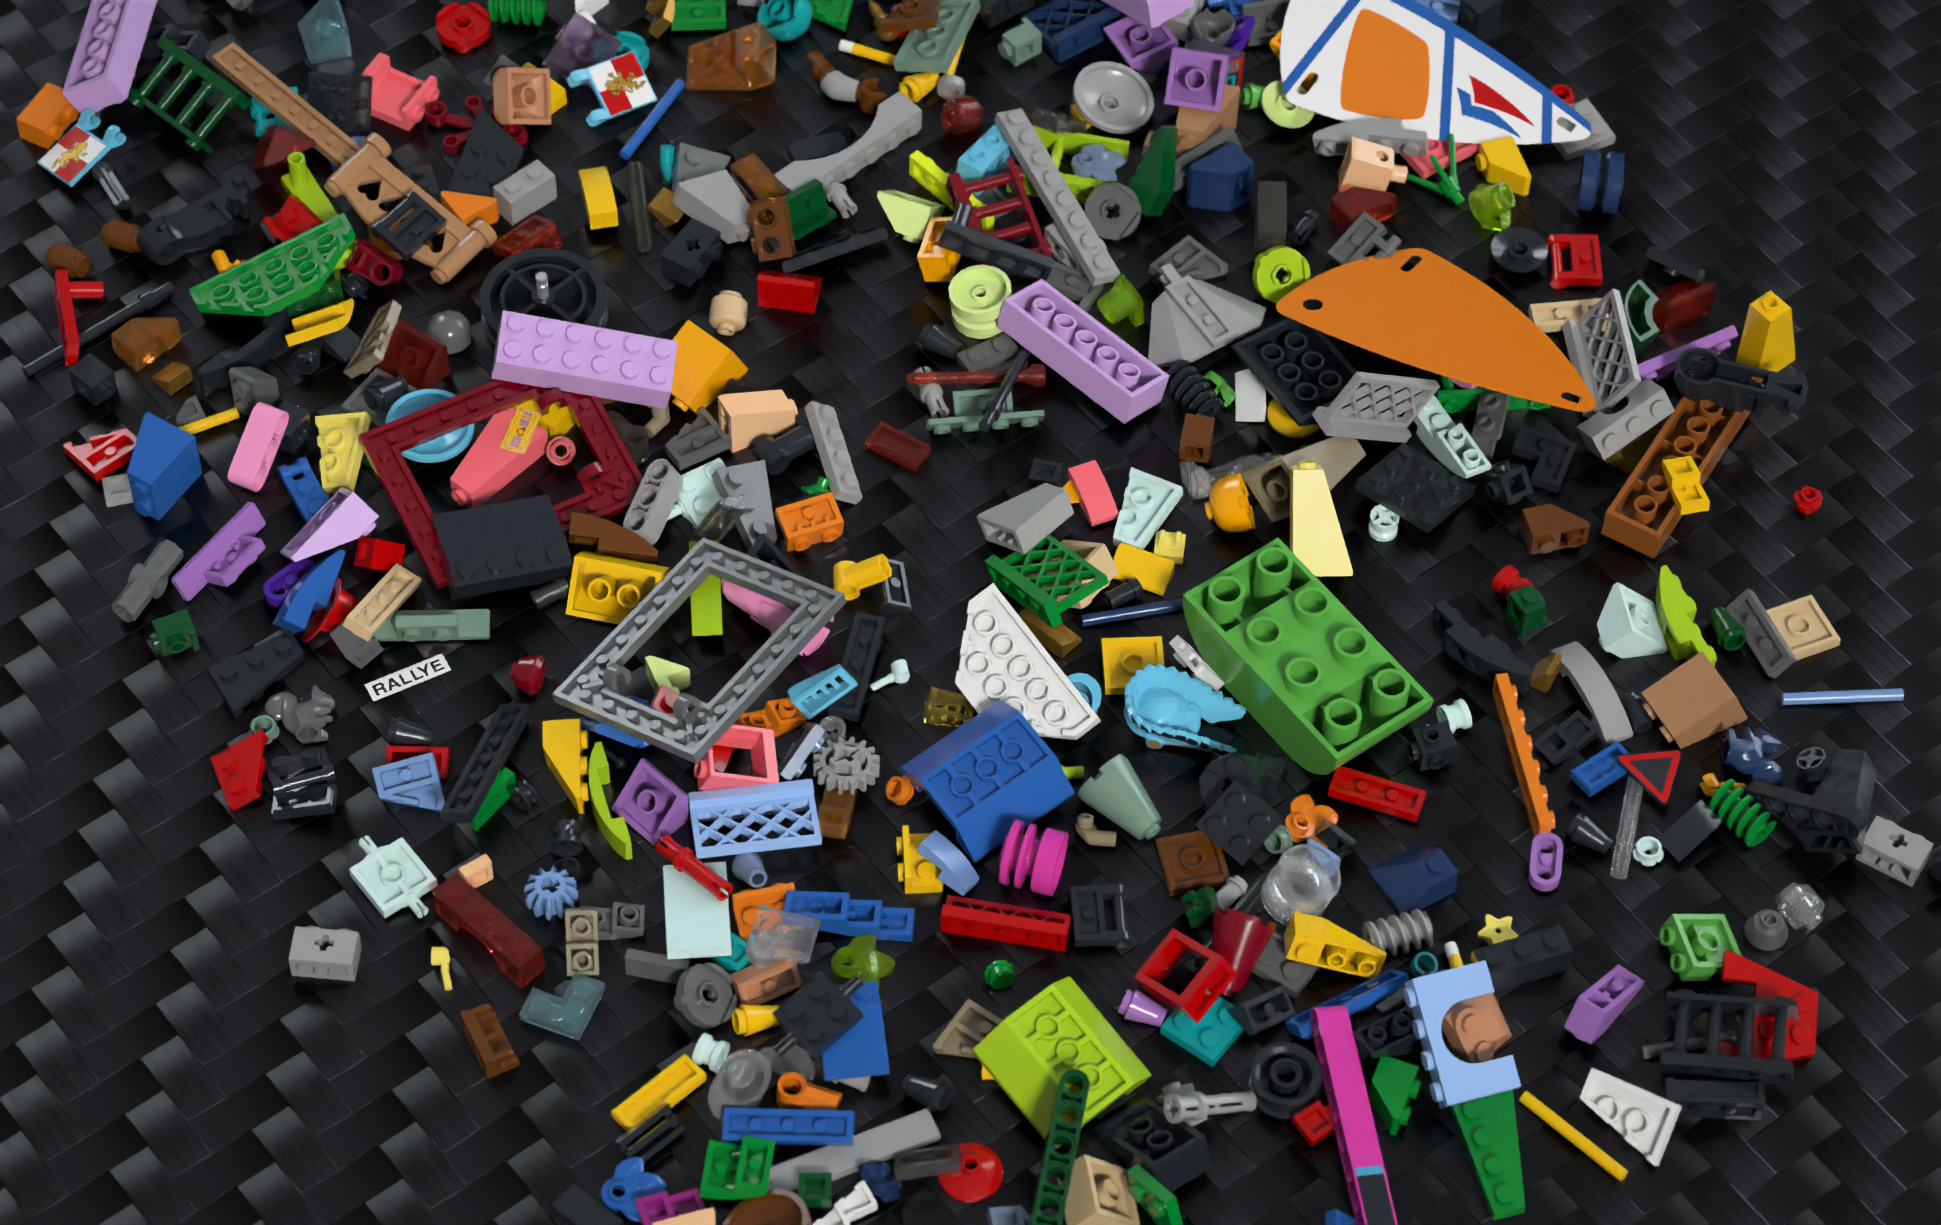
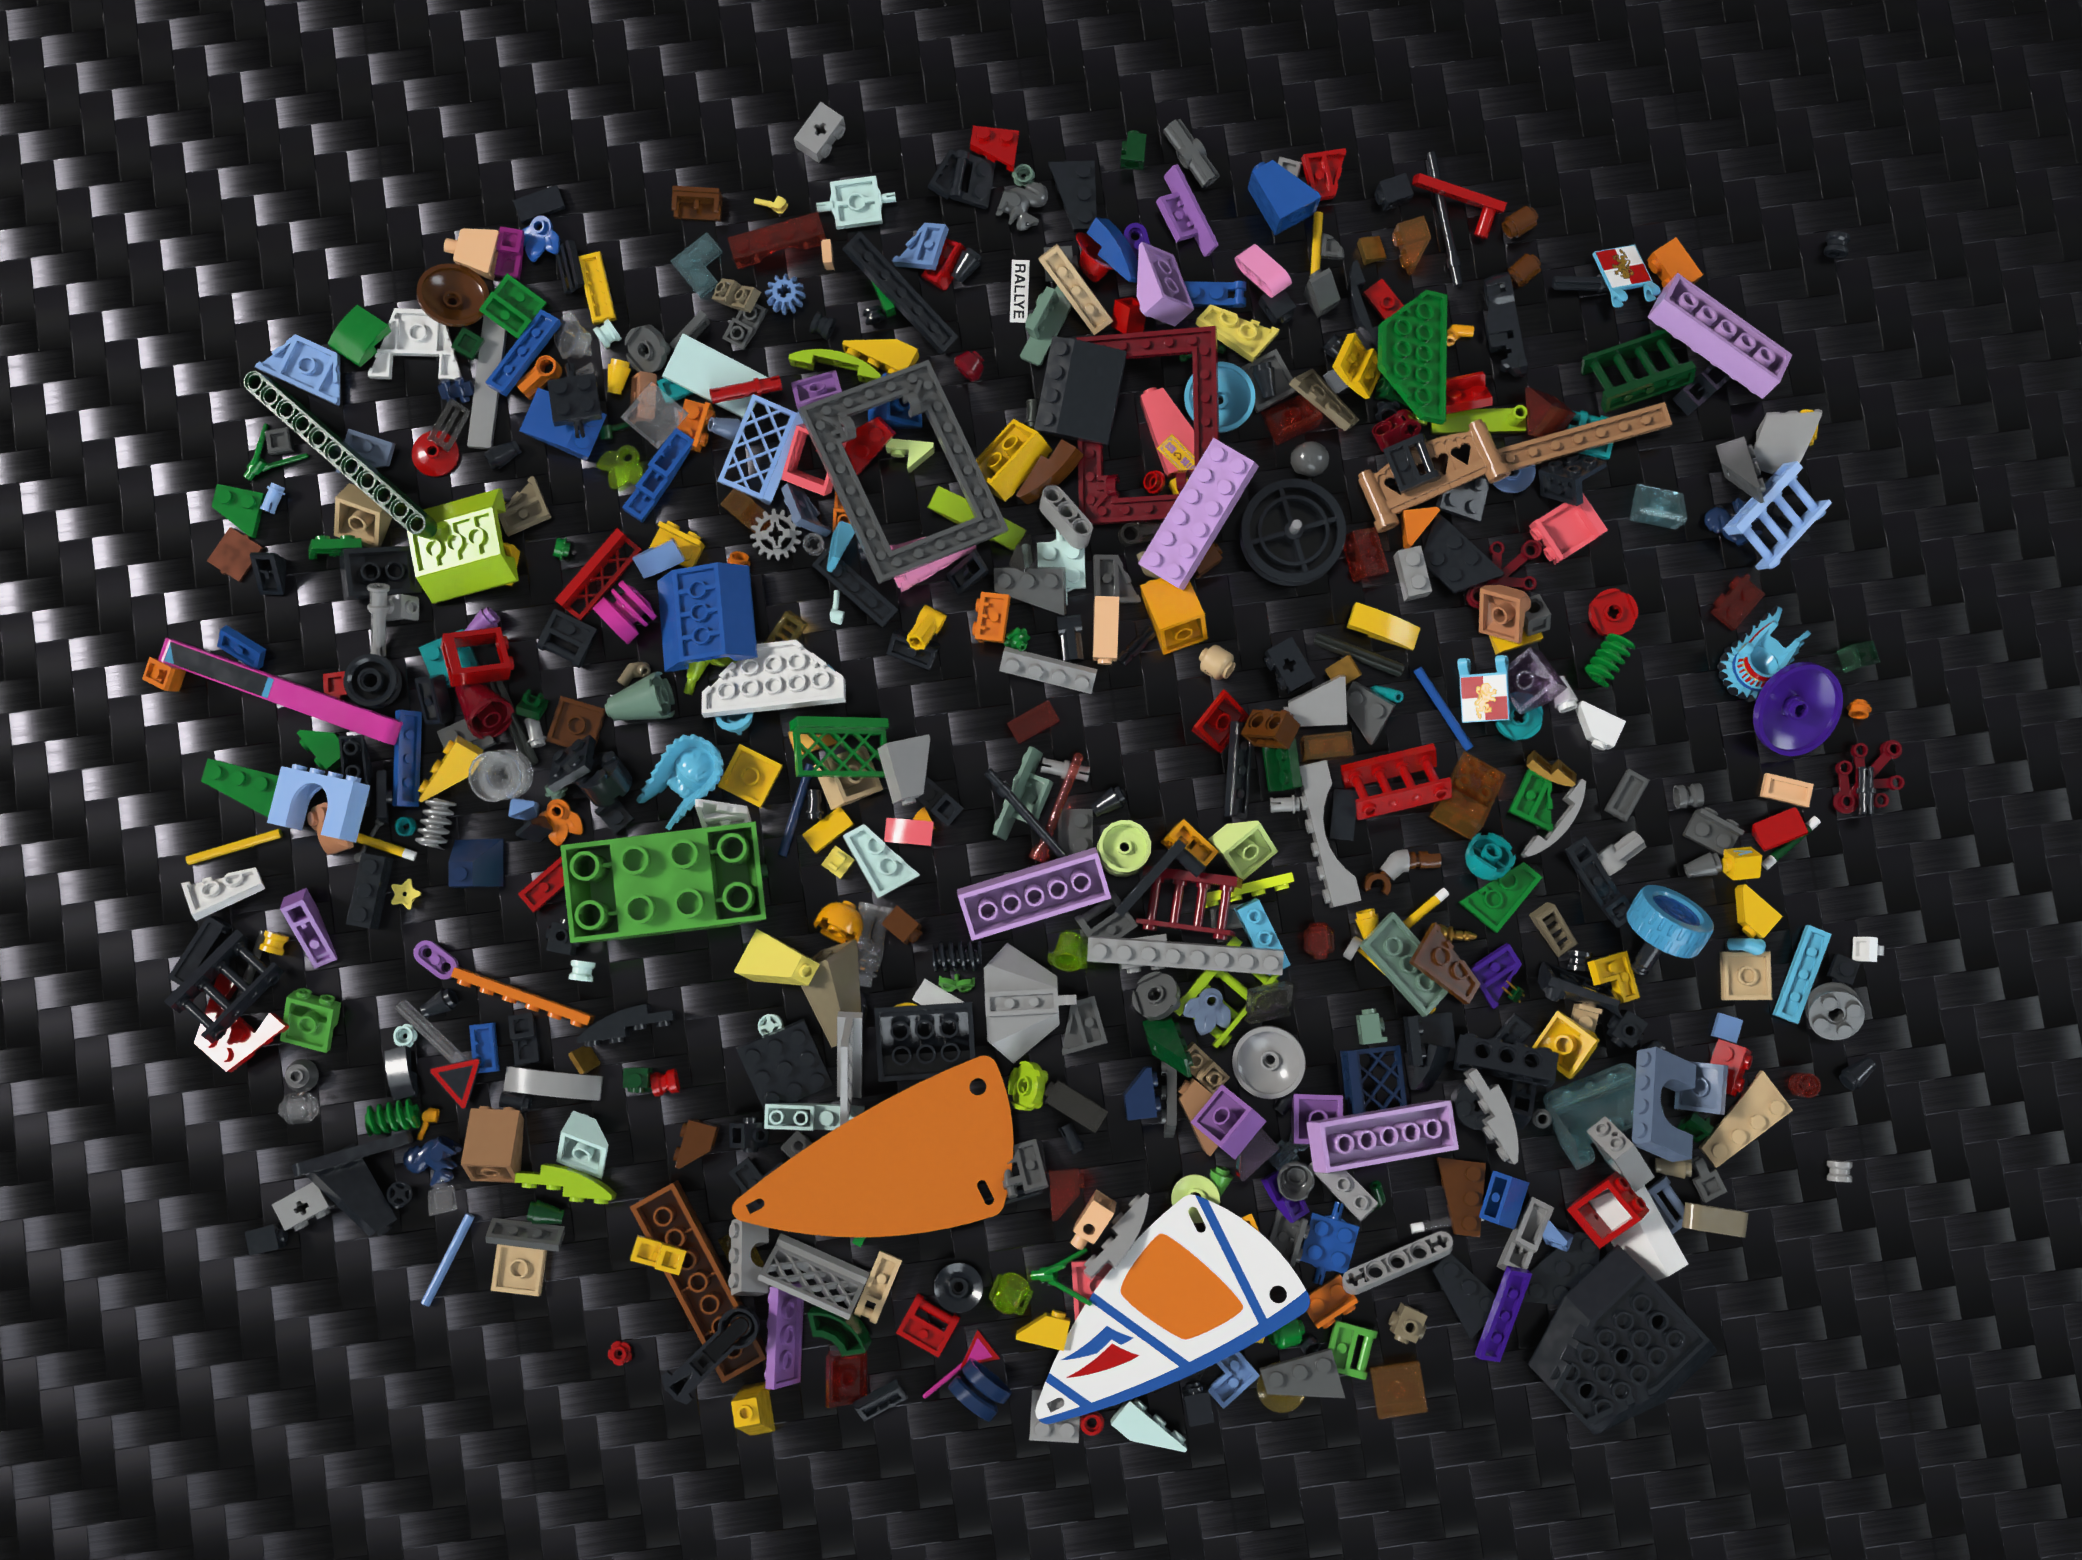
camera: 120 degrees right, 30 degrees up
none -> yellow wheel [259,930,289,956]
none -> clear slope [428,1185,457,1216]
none -> dark pink piece [923,1329,1000,1398]
none -> light aqua slope [1110,1398,1187,1452]
none -> red fence [1340,743,1452,820]
none -> red plate [1363,279,1404,321]

